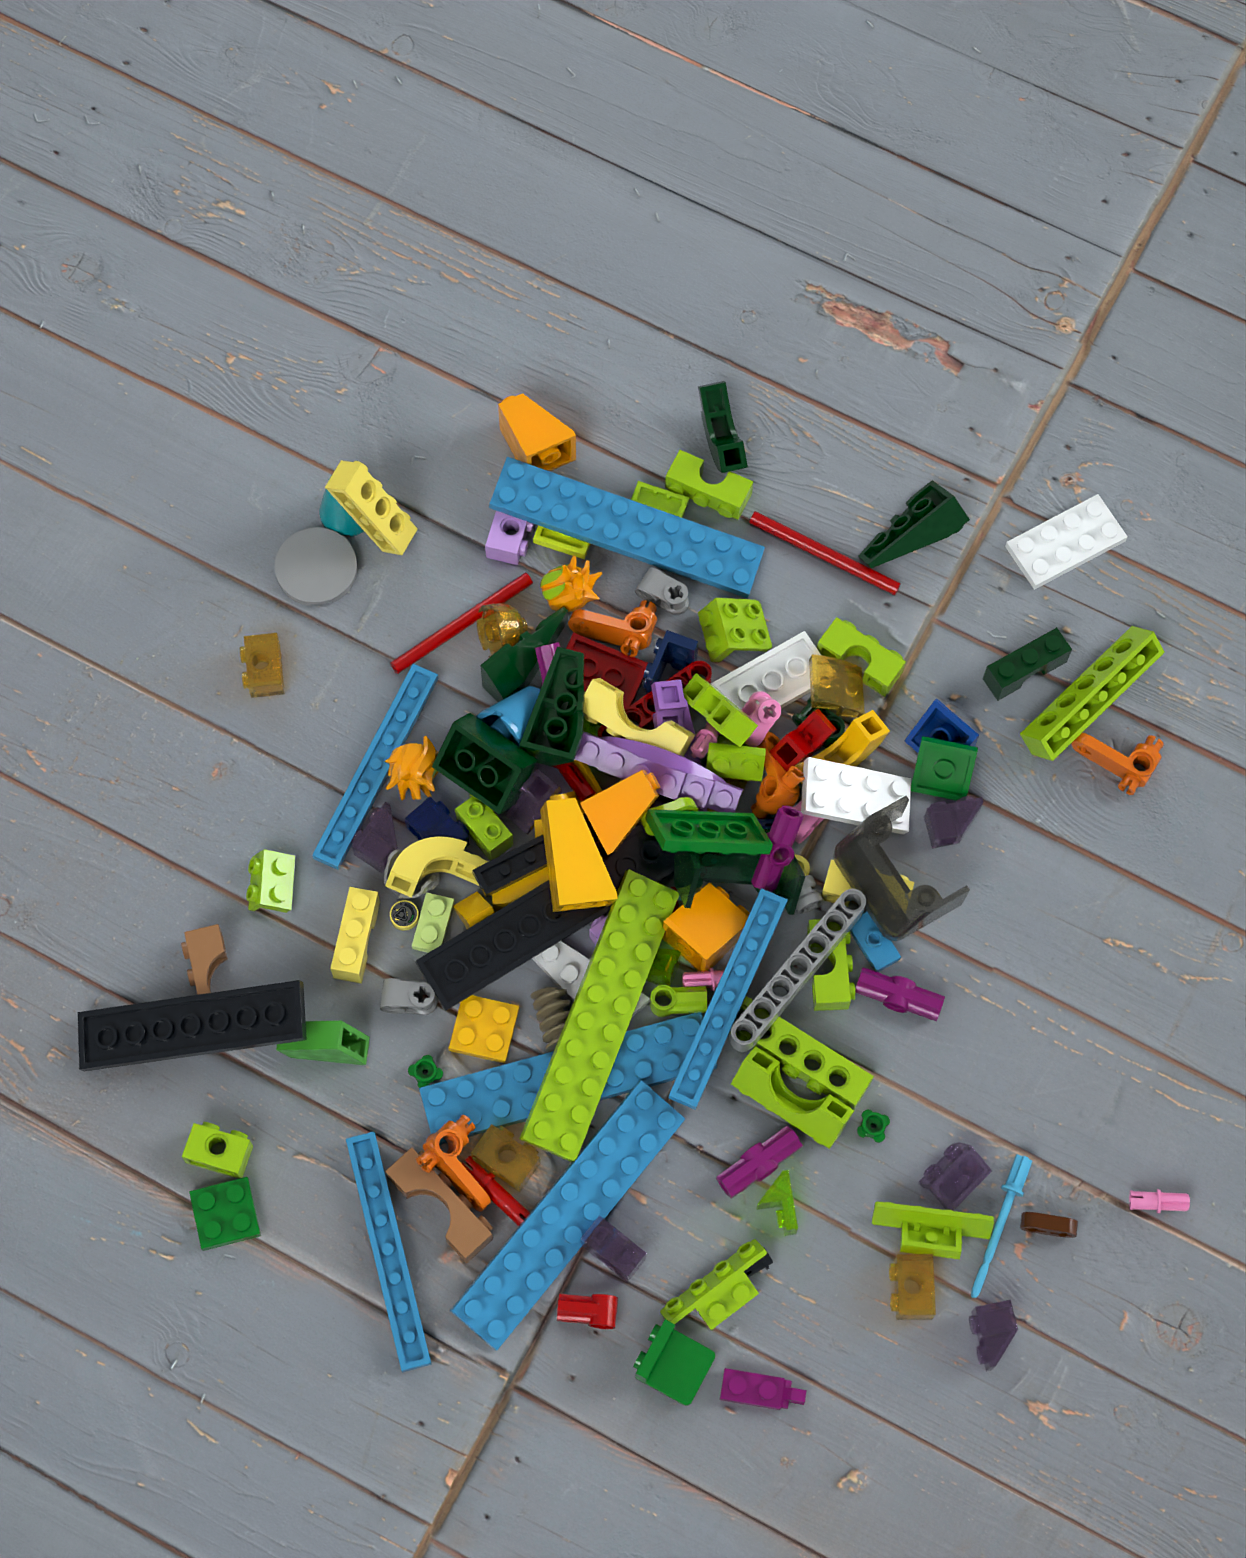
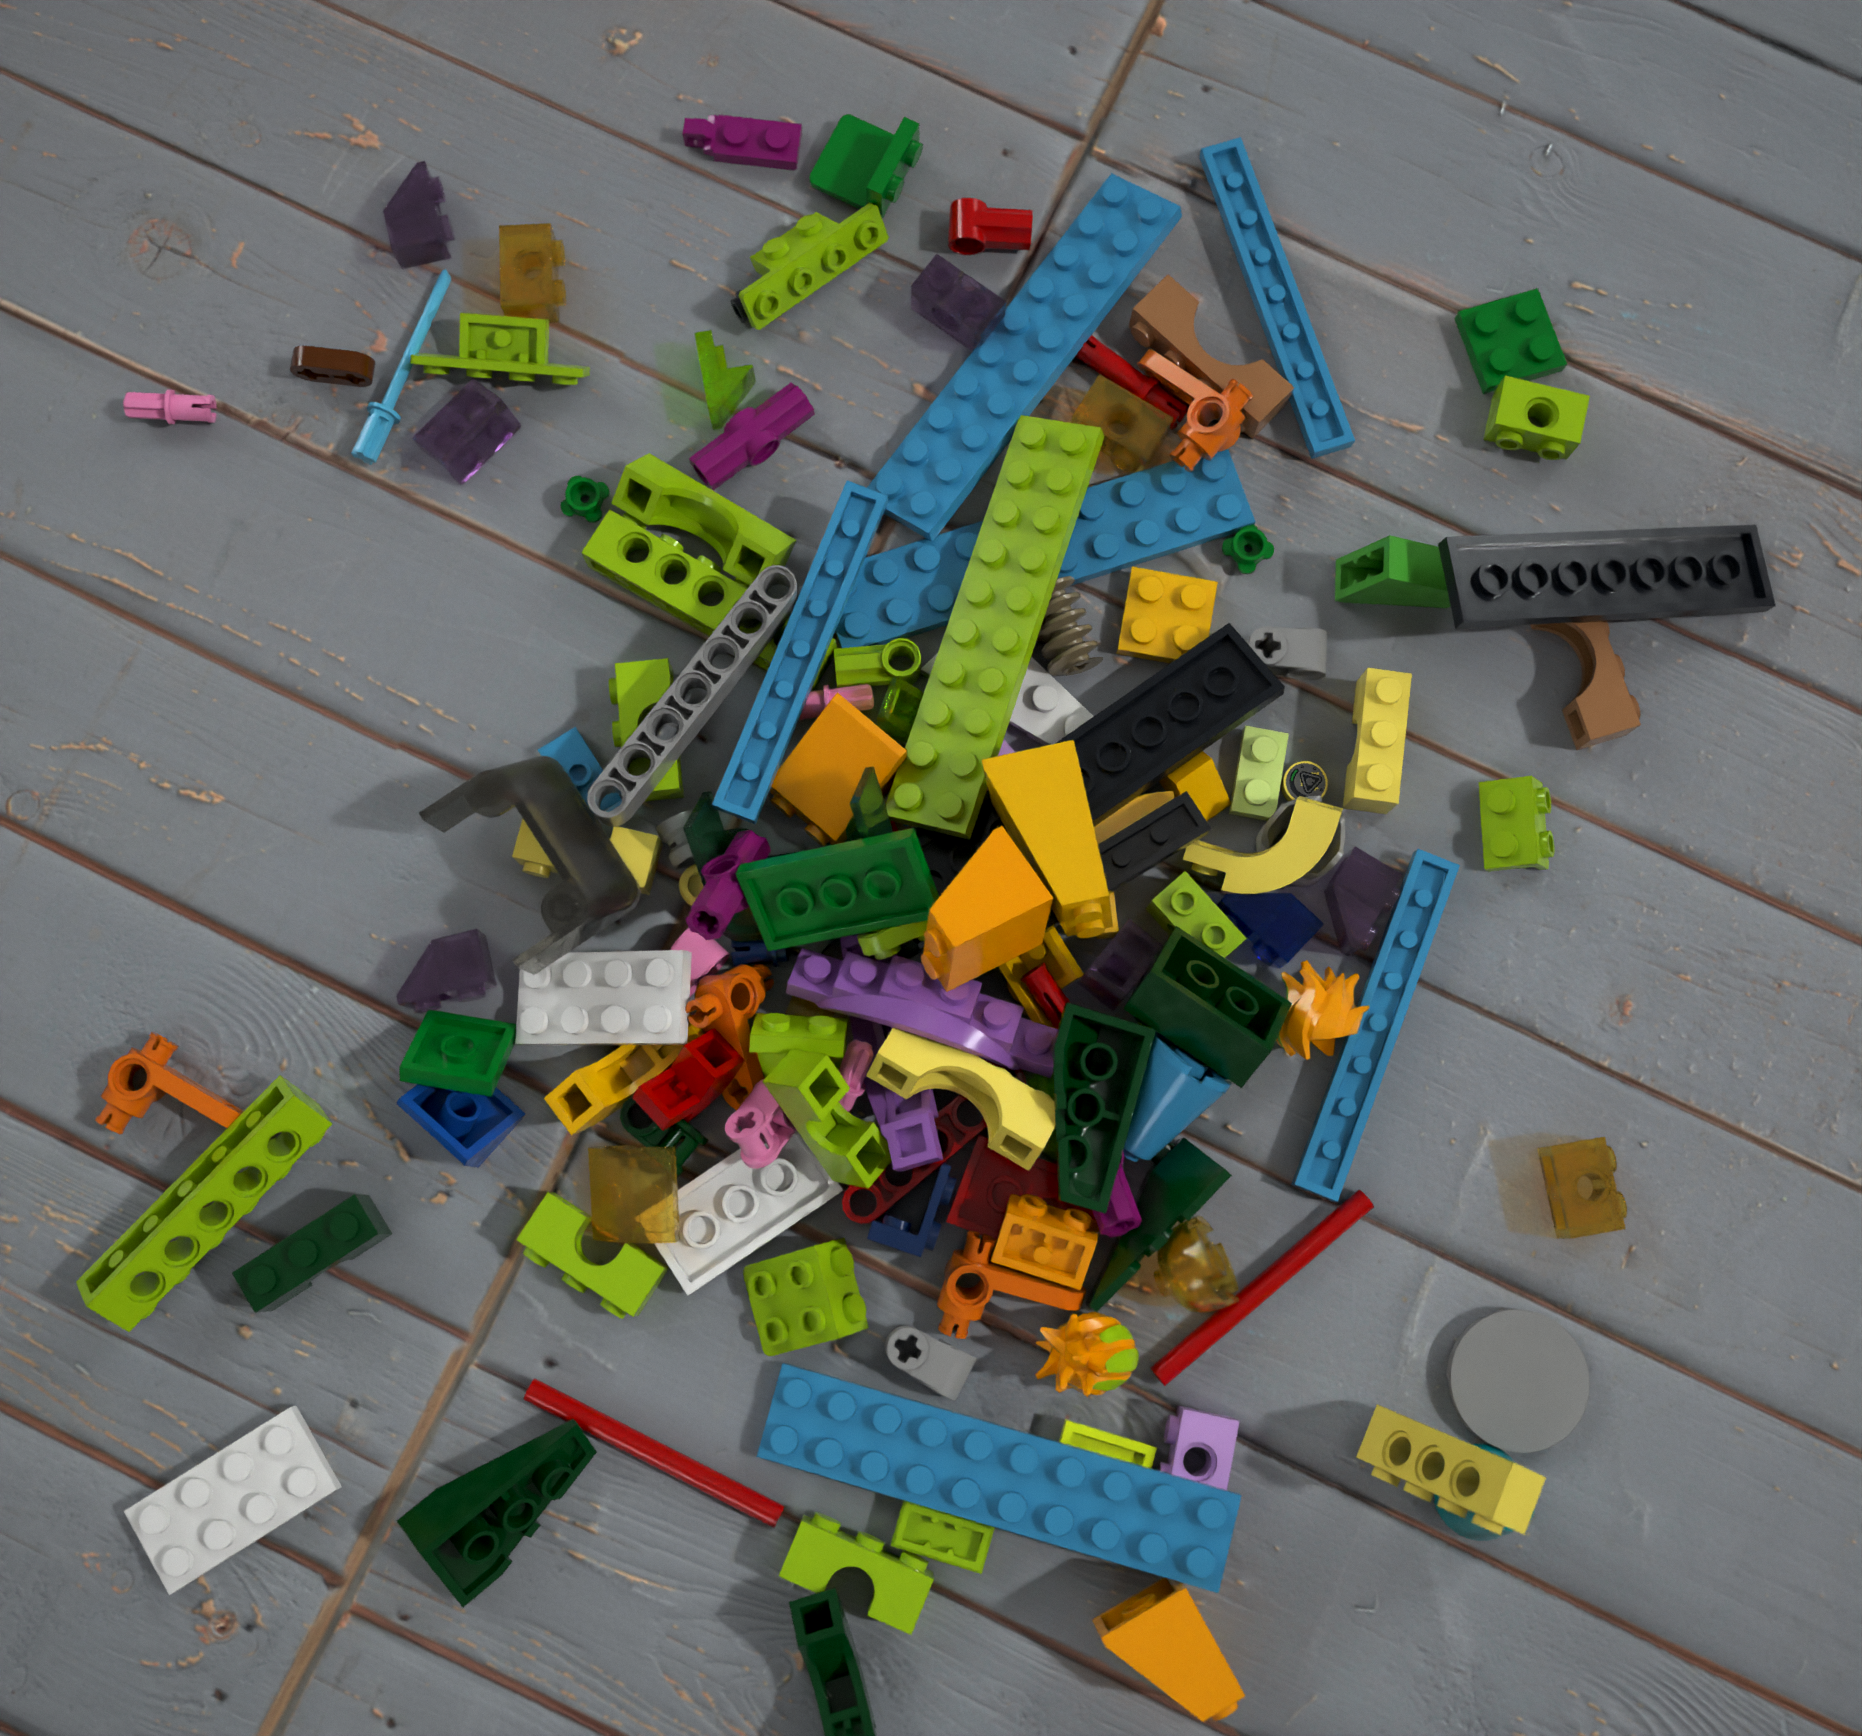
camera: 175 degrees right, 10 degrees up
magenta piece [855,967,945,1021] -> none
none -> light orange bracket [991,1194,1099,1290]

